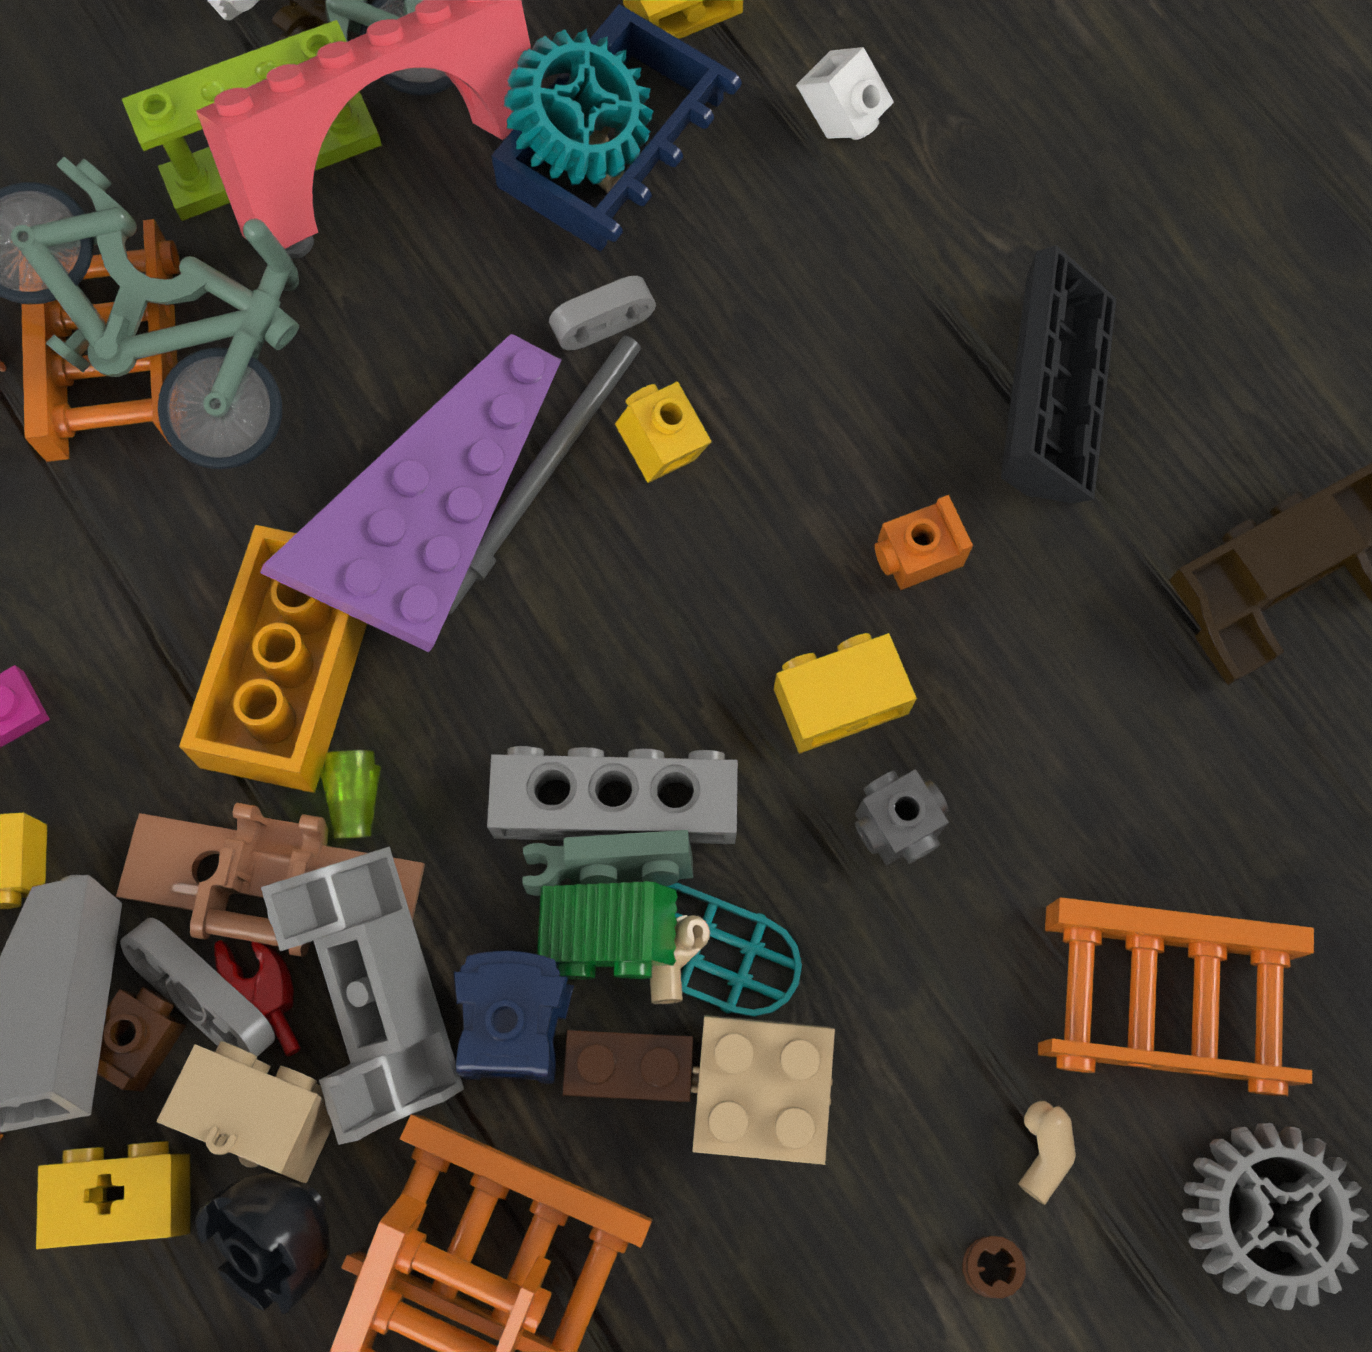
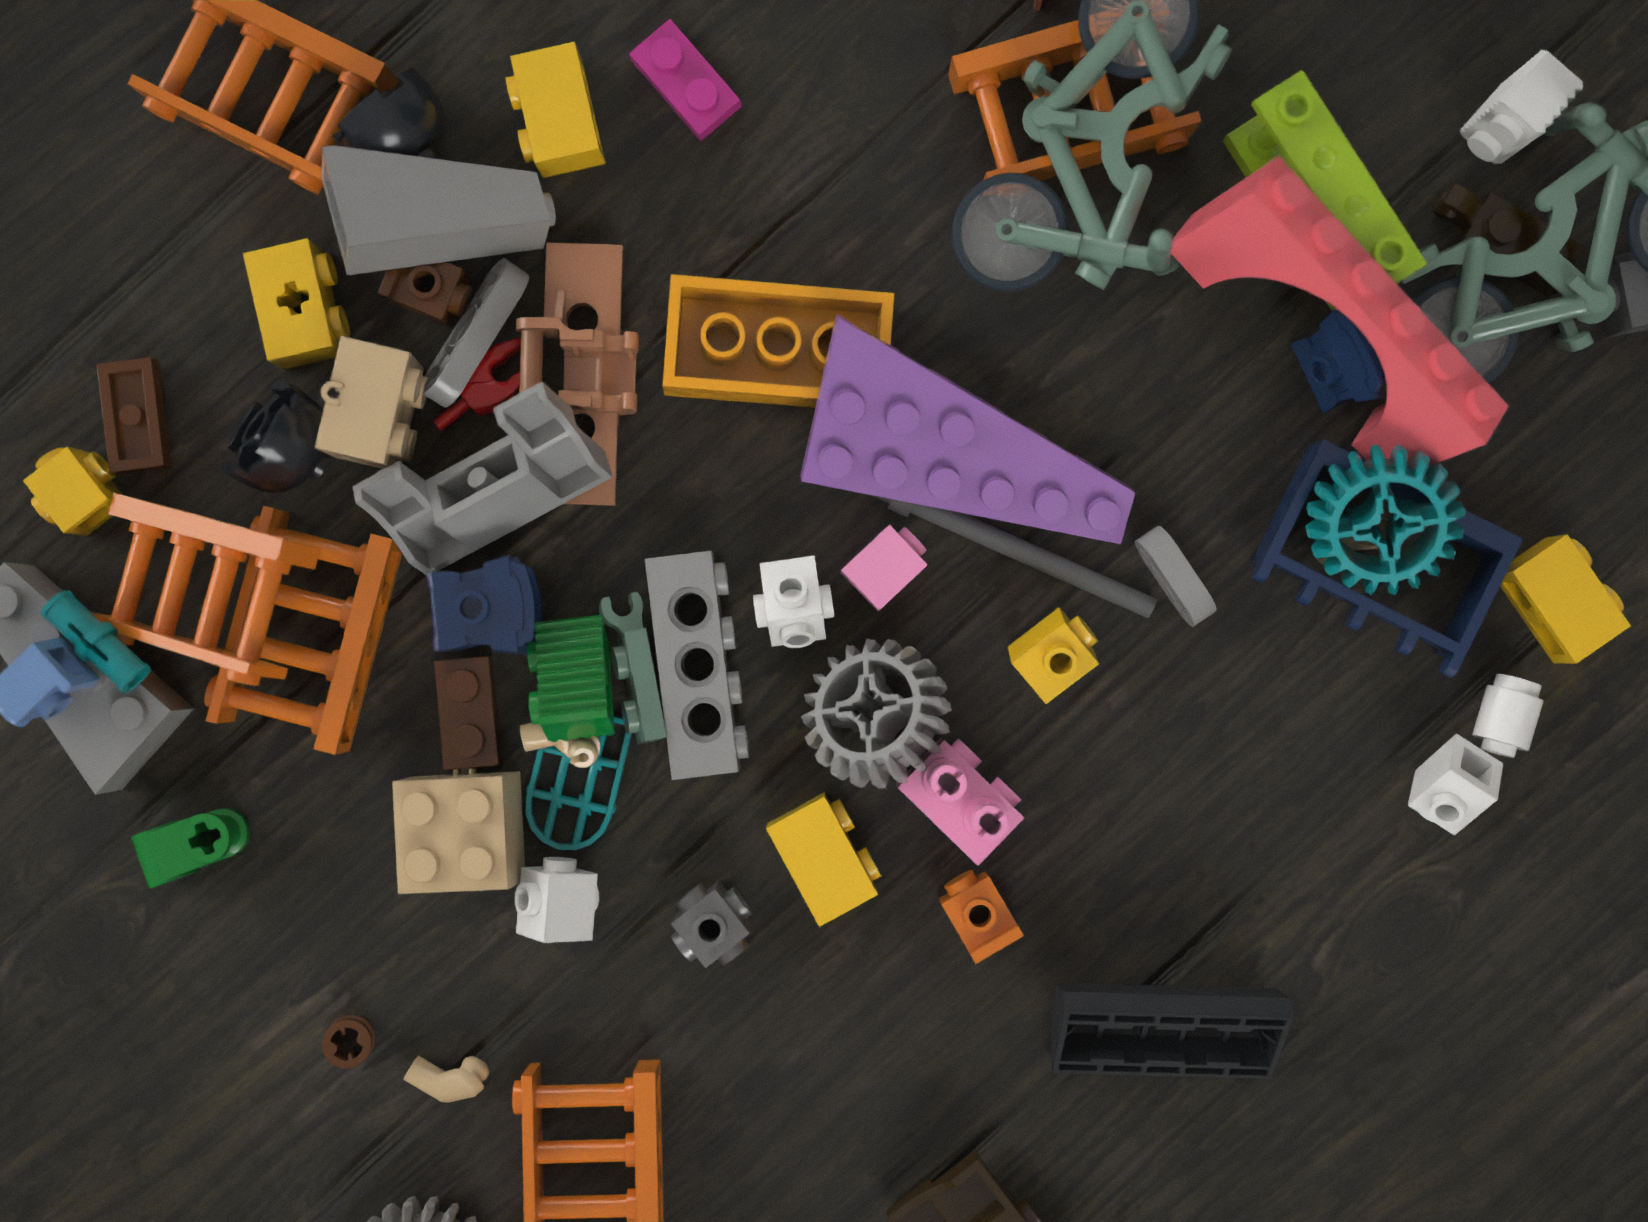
camera: 80 degrees right, 15 degrees up
clear neon green cone [320,750,381,838] -> none
none -> white brick [515,857,599,943]
none -> white brick [753,556,834,648]
none -> light grey gear [801,639,952,789]
none -> bright pink brick [840,525,927,612]
none -> bright pink brick [896,738,1024,866]
none -> dark blue piece [1291,308,1387,413]
none -> white brick [1472,674,1543,758]

